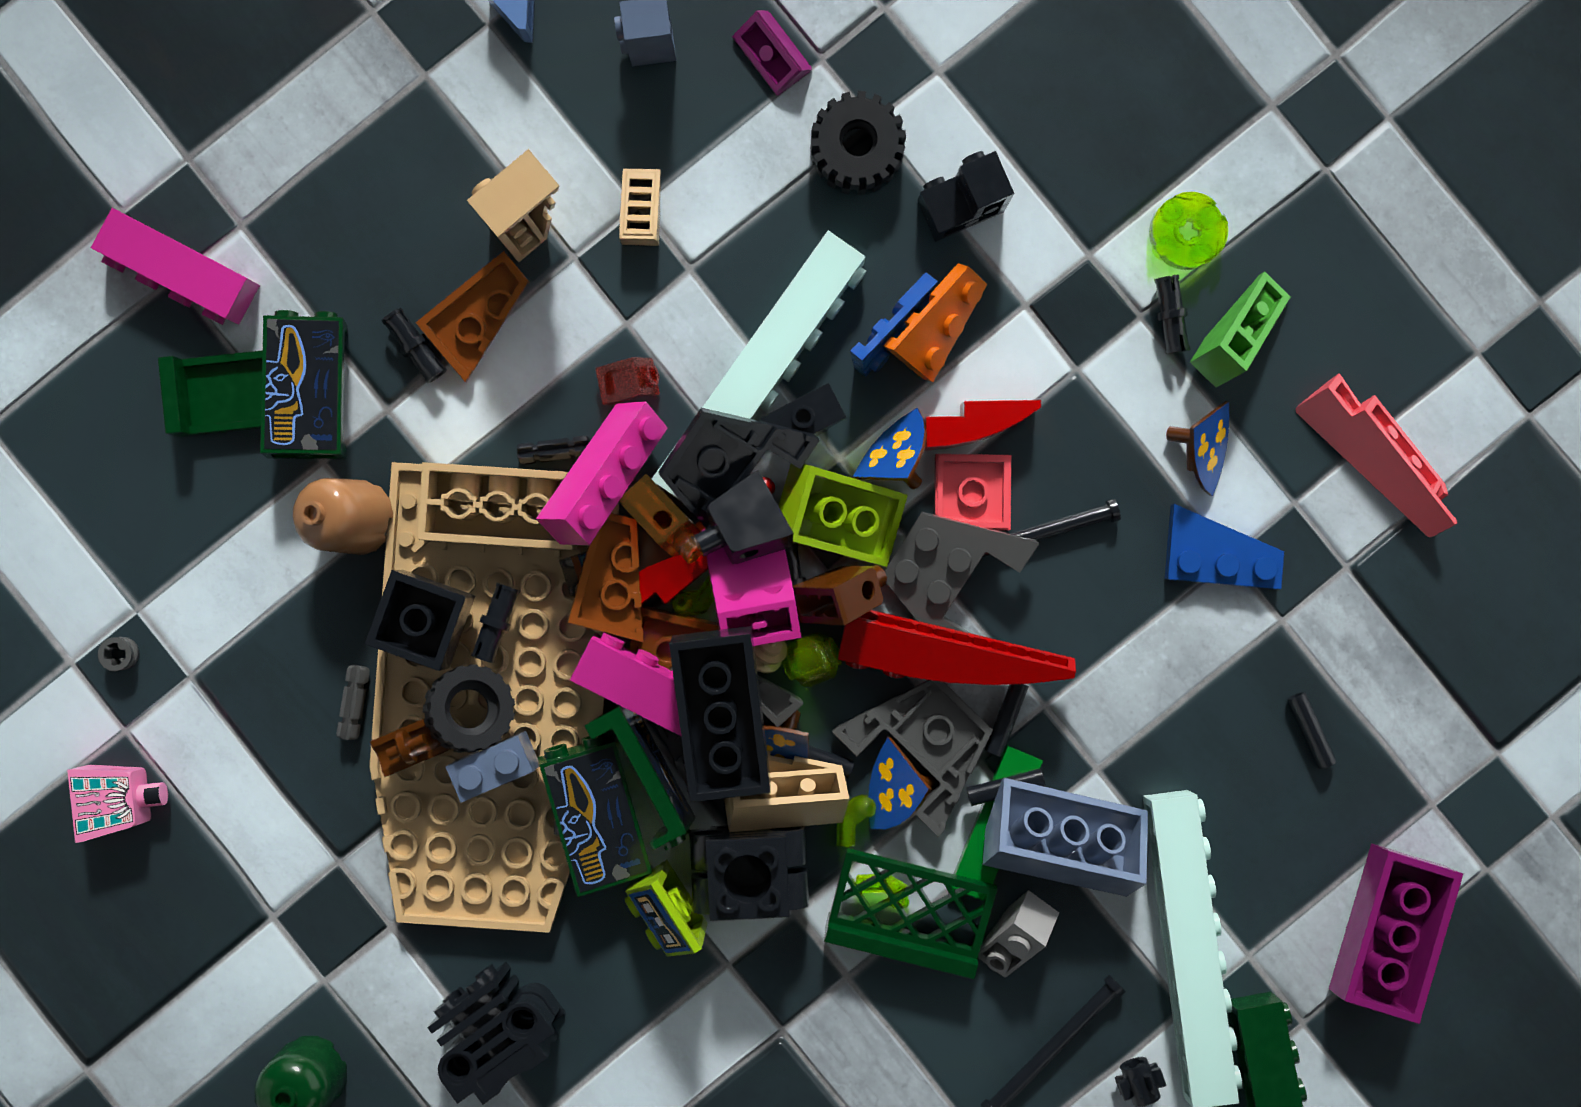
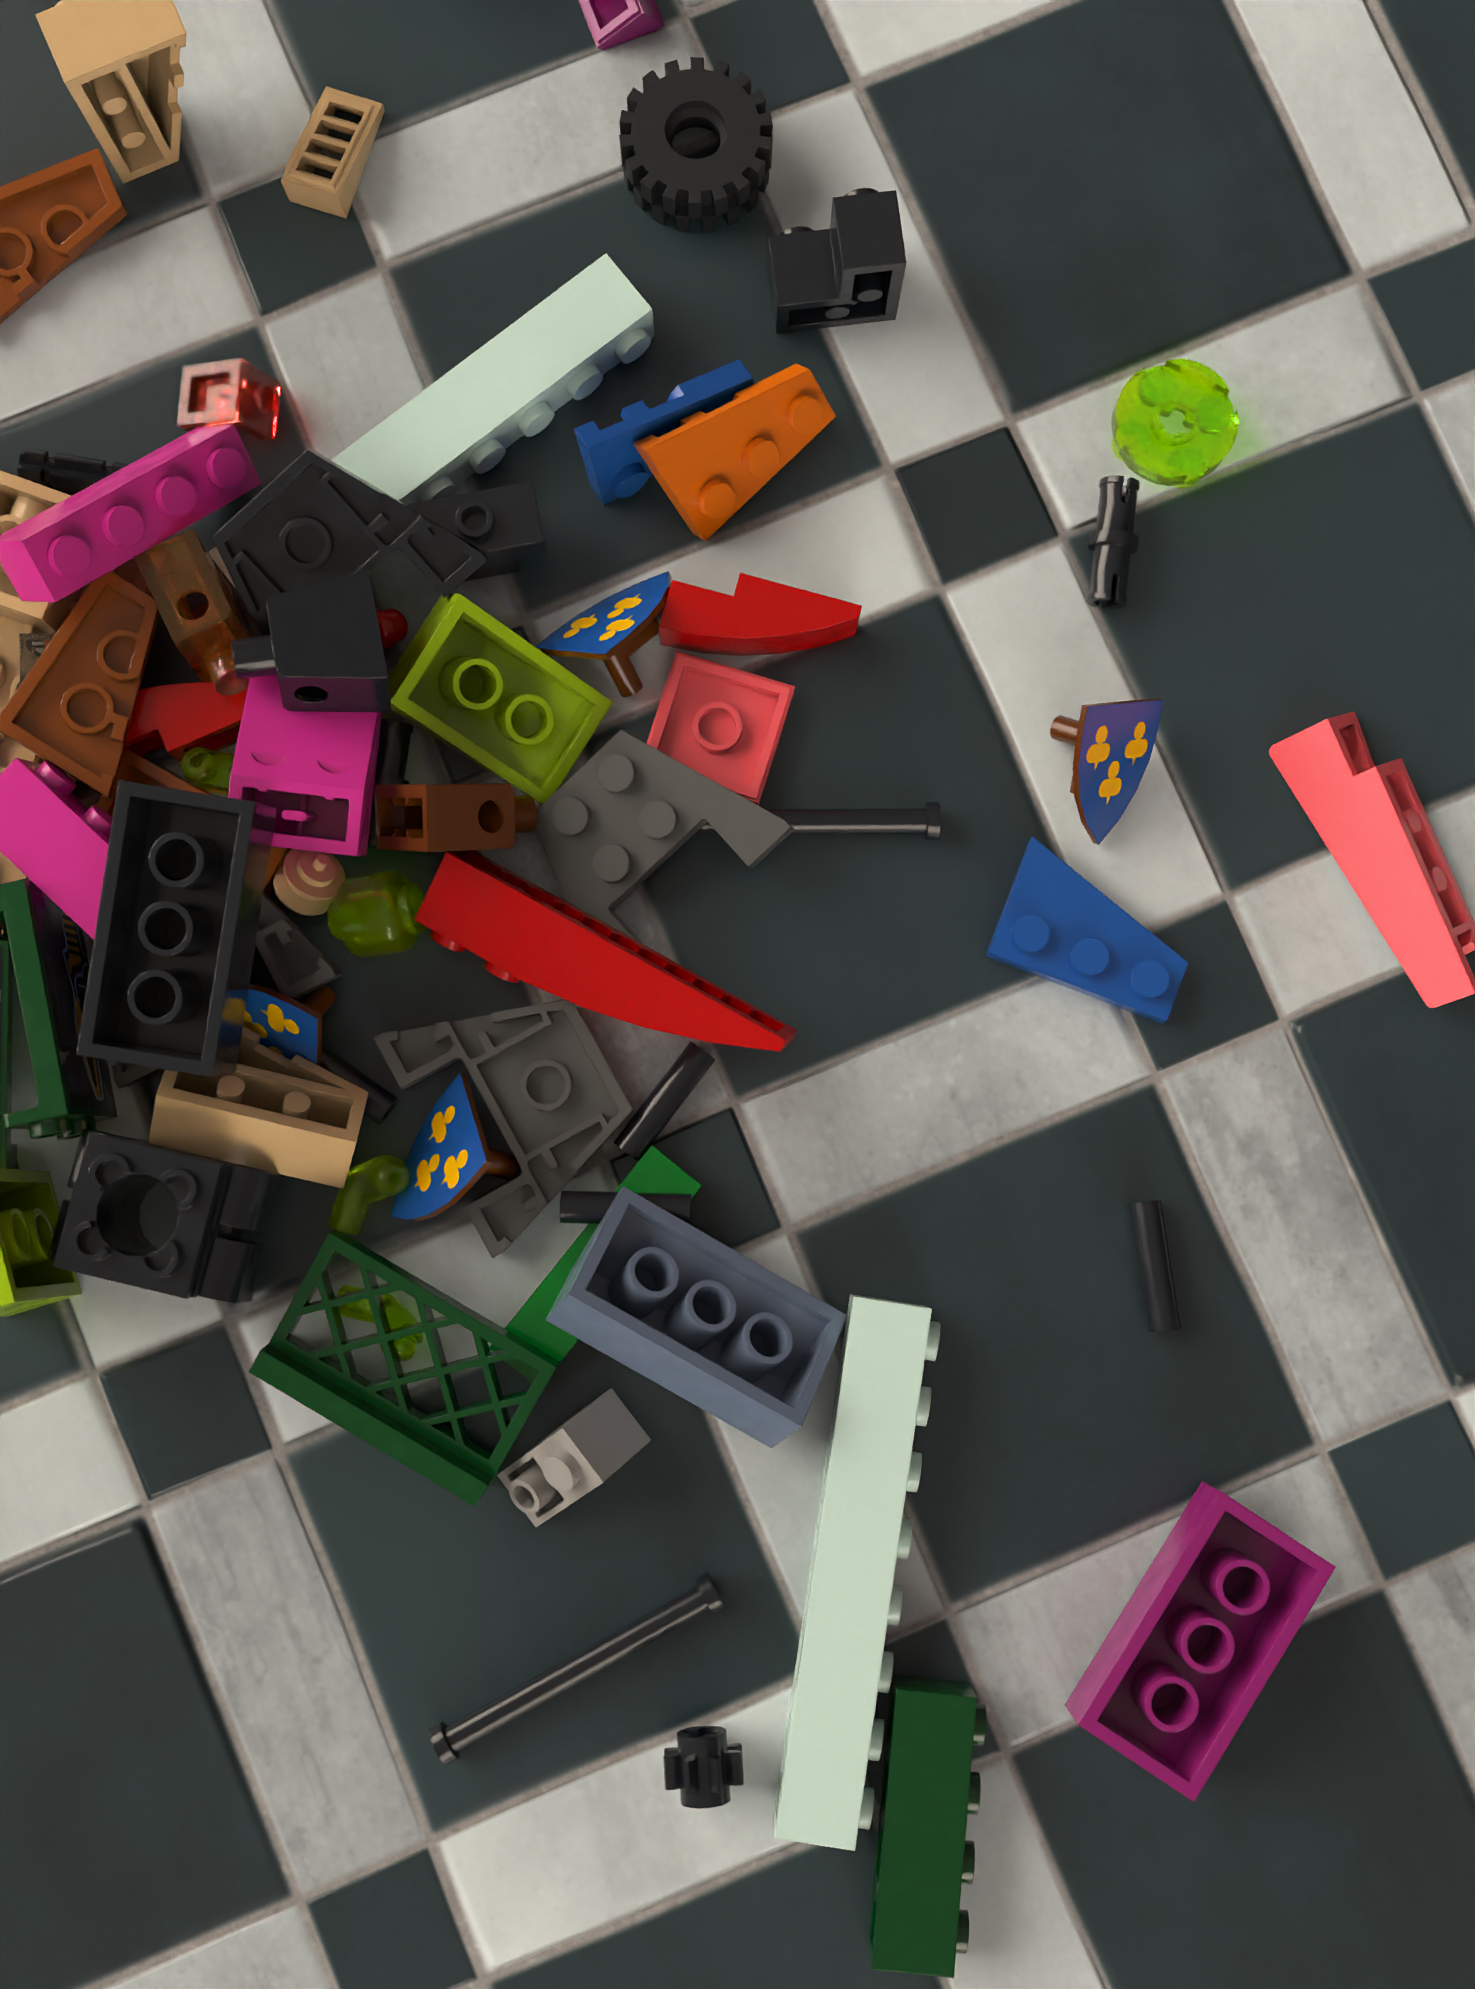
camera: 15 degrees right, 5 degrees down
bright green slope [1190,271,1290,387] -> none

